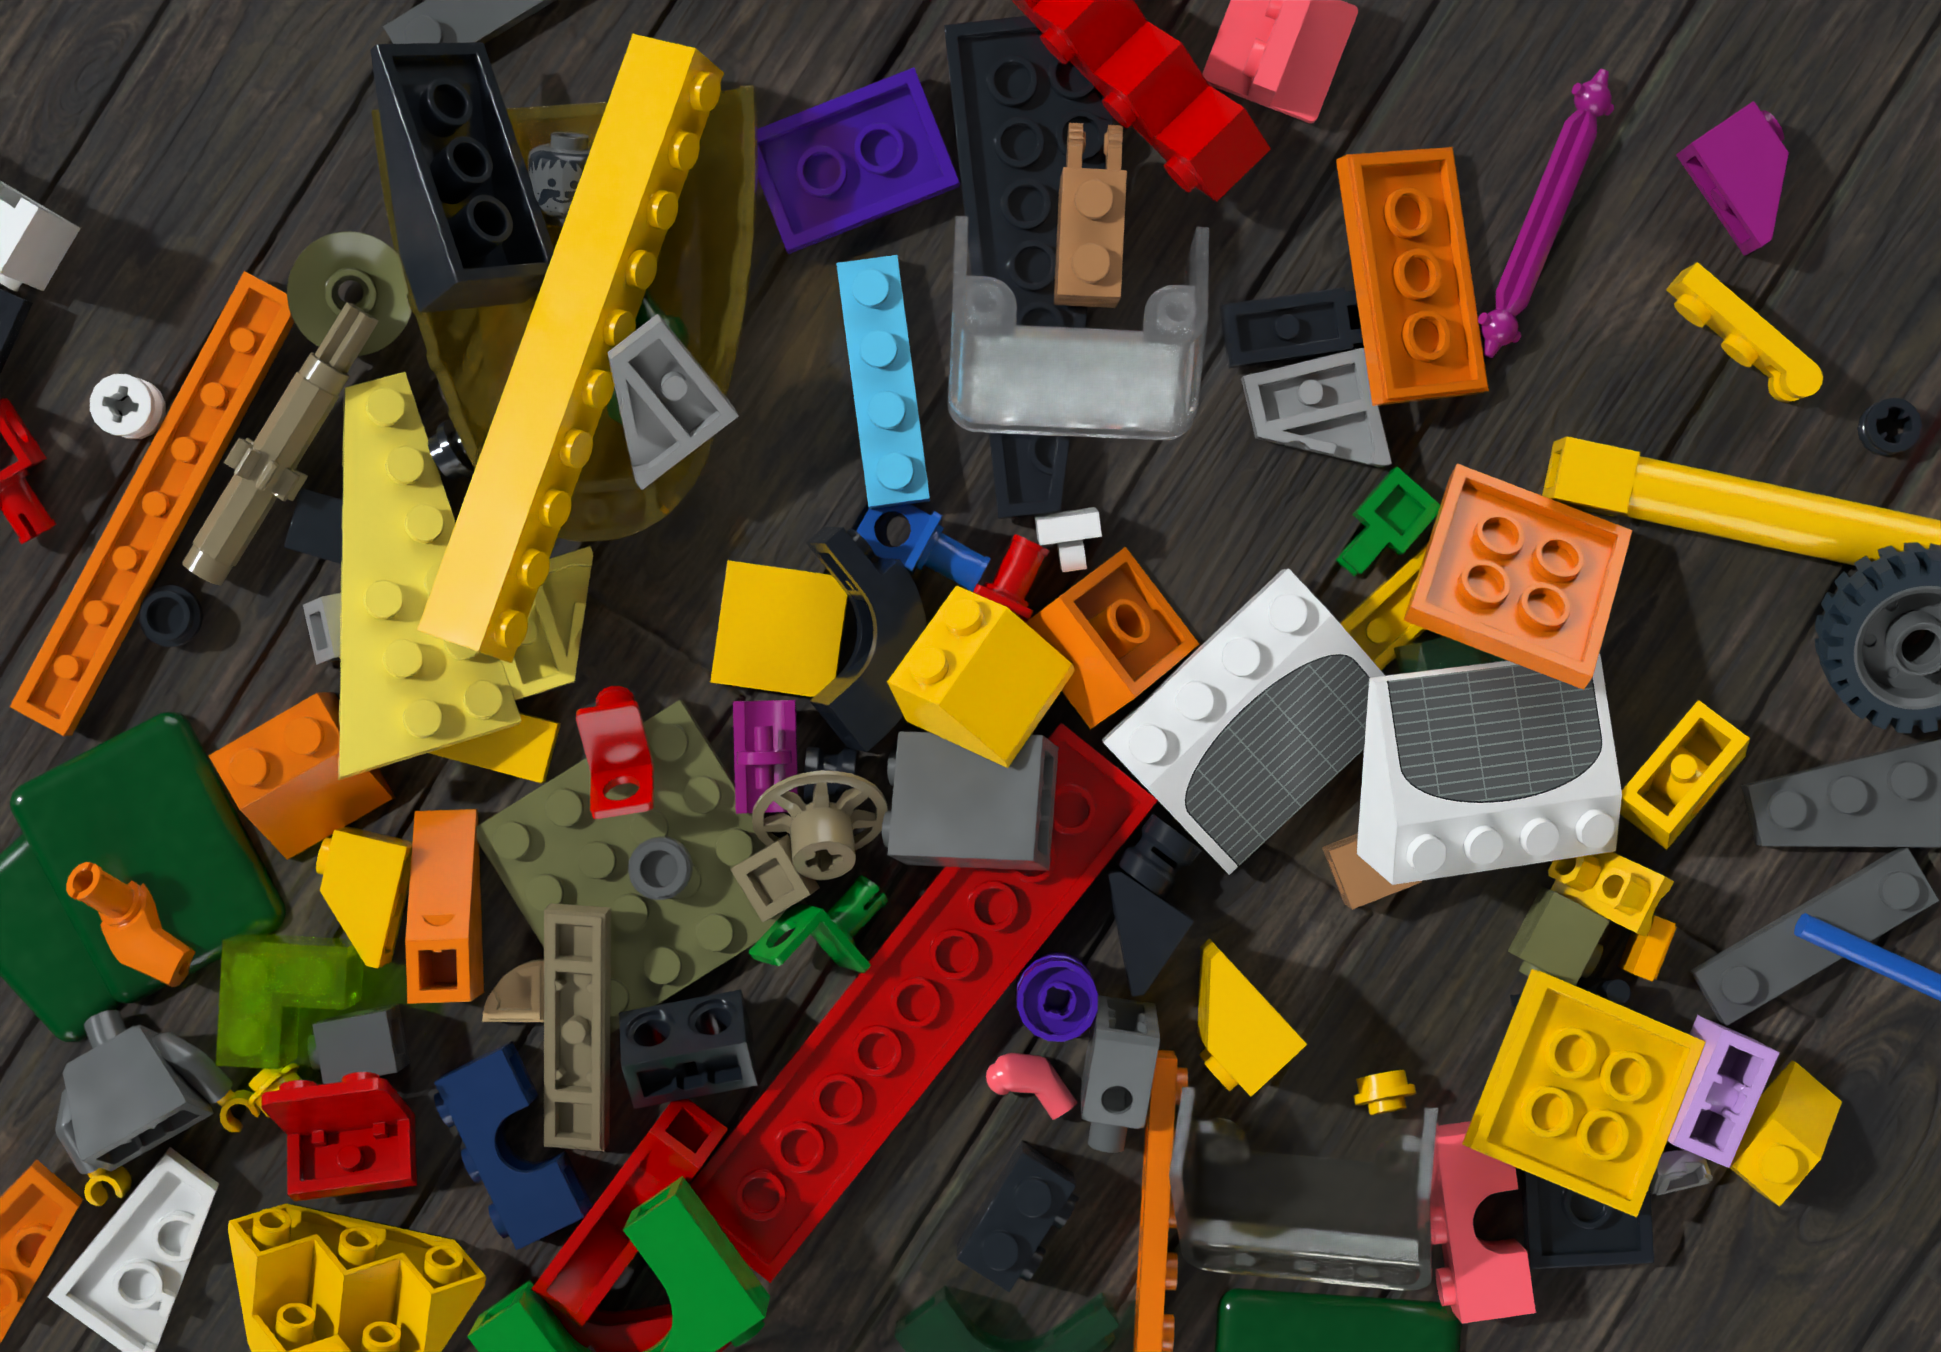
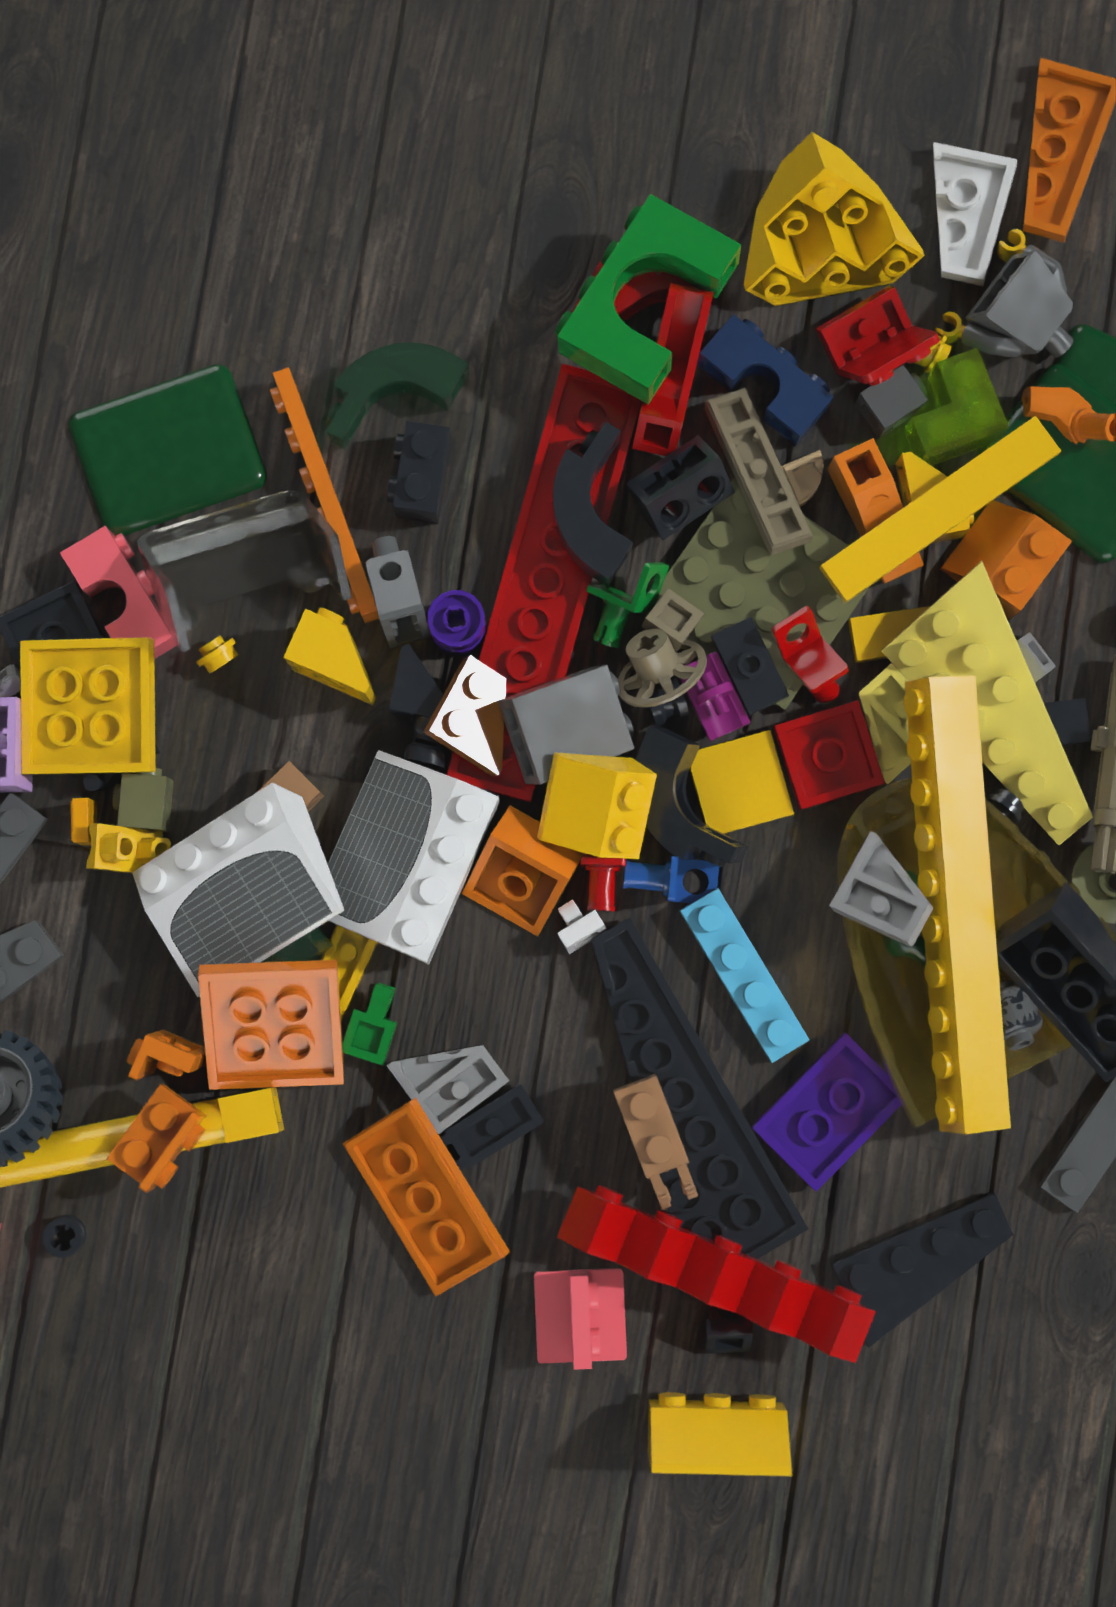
camera: 155 degrees right, 5 degrees down
dark grey tile [628,836,693,900] -> none
clear windscreen [947,216,1209,440] -> none
coral arm [986,1053,1077,1120] -> none
magenta wheel [1478,69,1614,358] -> none
yellow brick [1620,700,1750,850] -> none
yellow plate [1666,262,1823,403] -> none
magenta slope [1676,101,1789,256] -> none
none -> orange bracket [106,1084,207,1193]
none -> orange bracket [127,1029,206,1080]
none -> wing [423,655,506,777]
none -> black arch [553,422,633,587]
none -> black plate [711,617,789,716]
none -> red plate [773,700,885,811]
none -> yellow tile [819,416,1061,604]

